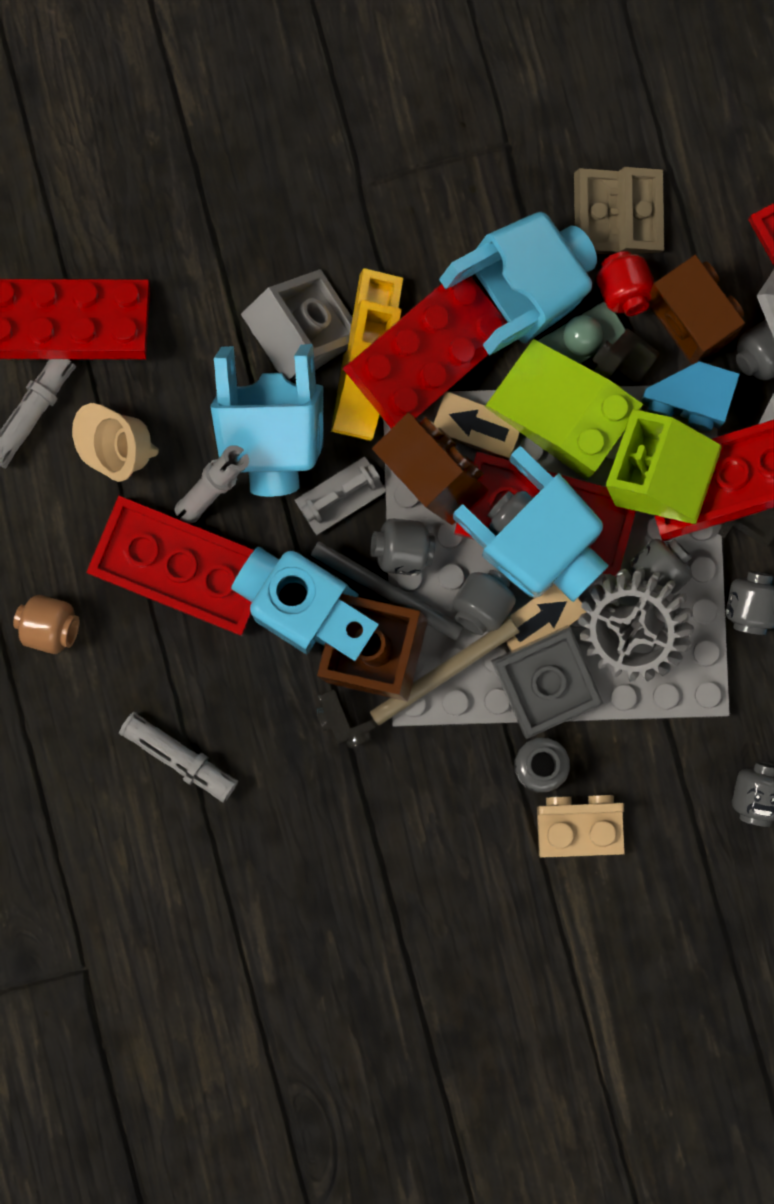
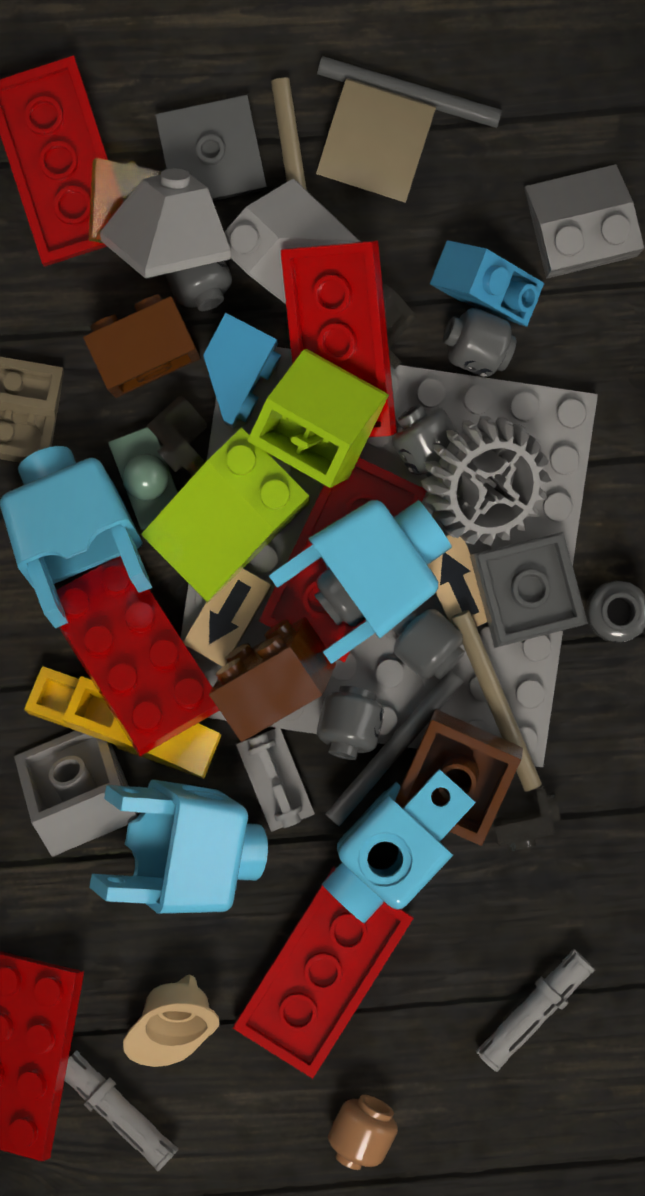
camera: 90 degrees left, 5 degrees up
light grey pin [175,445,249,524] -> none
red head [596,251,655,316] -> none

